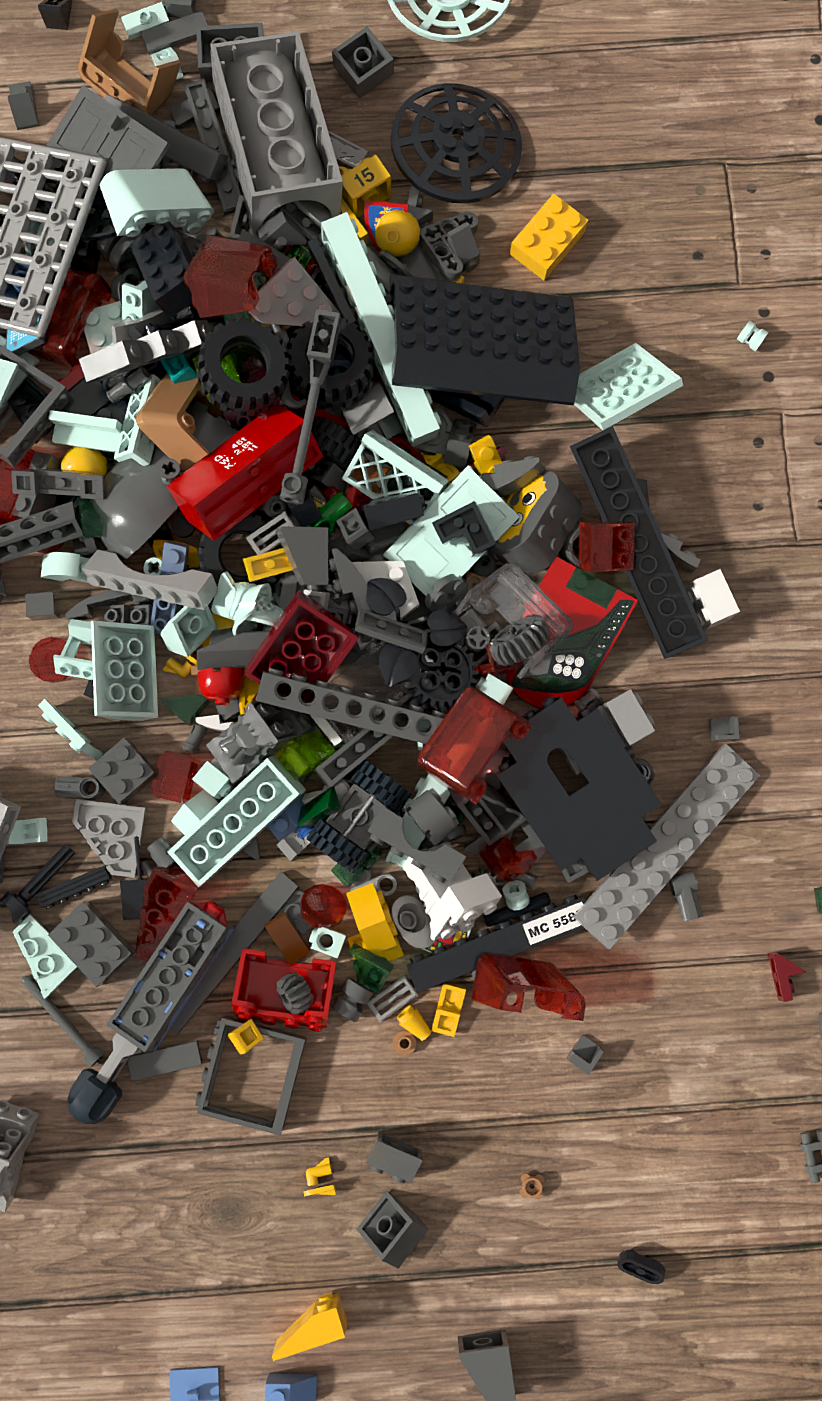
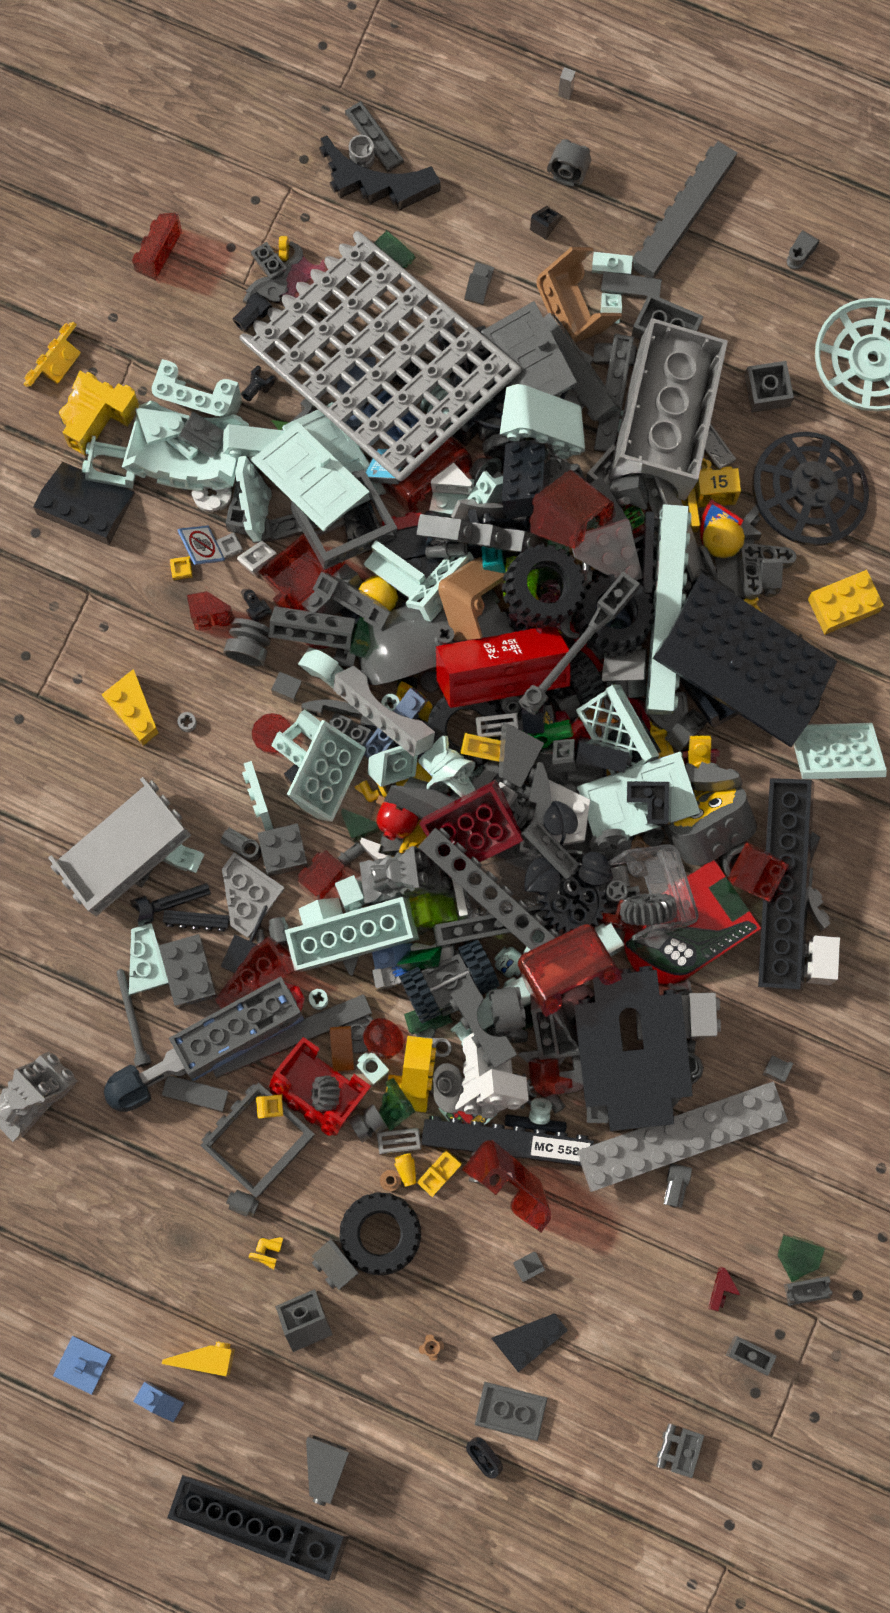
camera: 25 degrees right, 5 degrees down
none -> dark grey brick [226,1190,260,1217]
none -> light aqua bush [309,989,328,1010]
none -> black tyre [339,1192,421,1276]
none -> white slope [431,463,473,495]
none -> dark grey tile [474,1381,548,1441]
none -> black wing [491,1313,568,1372]
none -> light aqua head [494,947,526,978]

